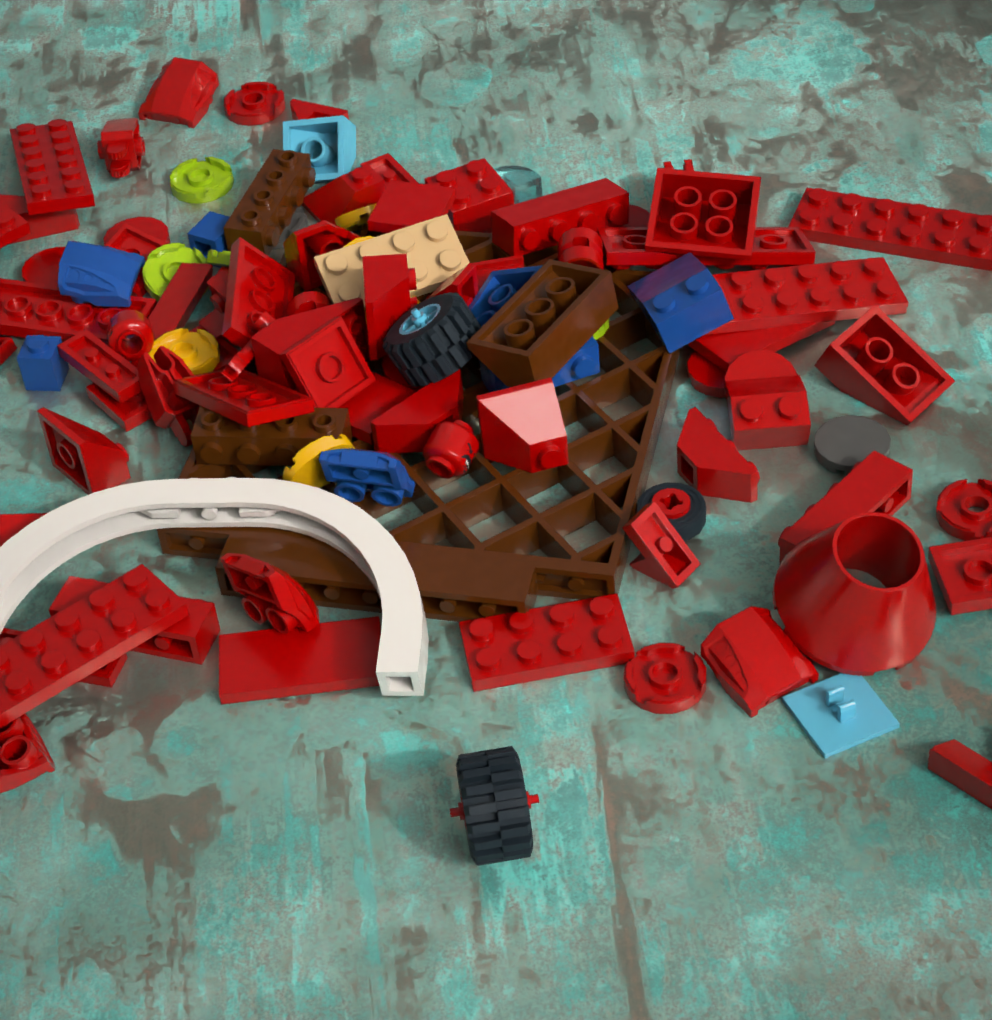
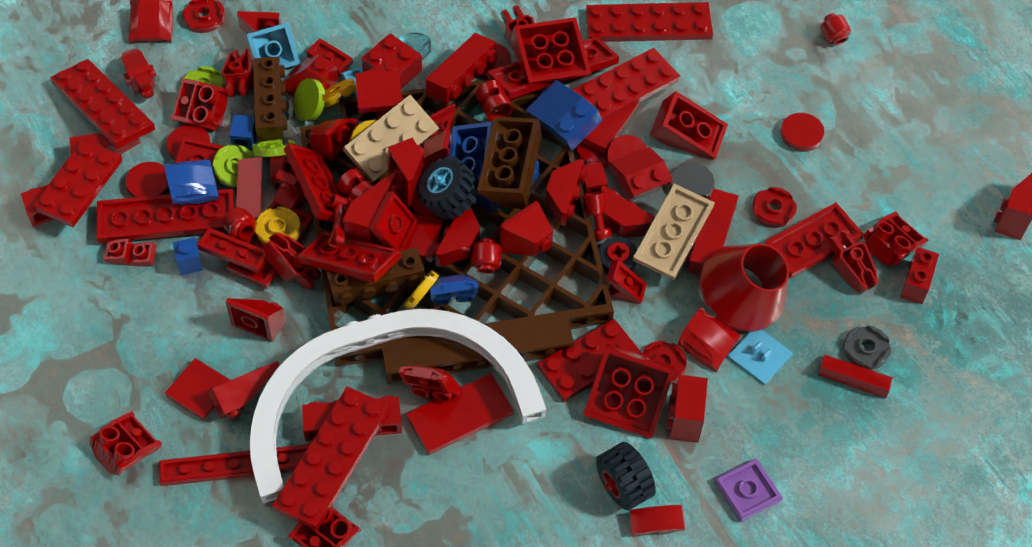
camera: 30 degrees left, 15 degrees up
none -> red slope [170,78,228,131]
none -> red hinge [221,48,254,97]
none -> lime tile [293,78,325,122]
none -> red slope [545,159,587,226]
none -> red brick [581,162,608,195]
none -> red piece [583,191,612,240]
none -> red slope [583,344,675,438]
none -> red slope [629,505,686,536]
none -> tan plate [633,183,715,280]
none -> red brick [666,374,708,443]
none -> medium lavender tile [714,458,783,522]

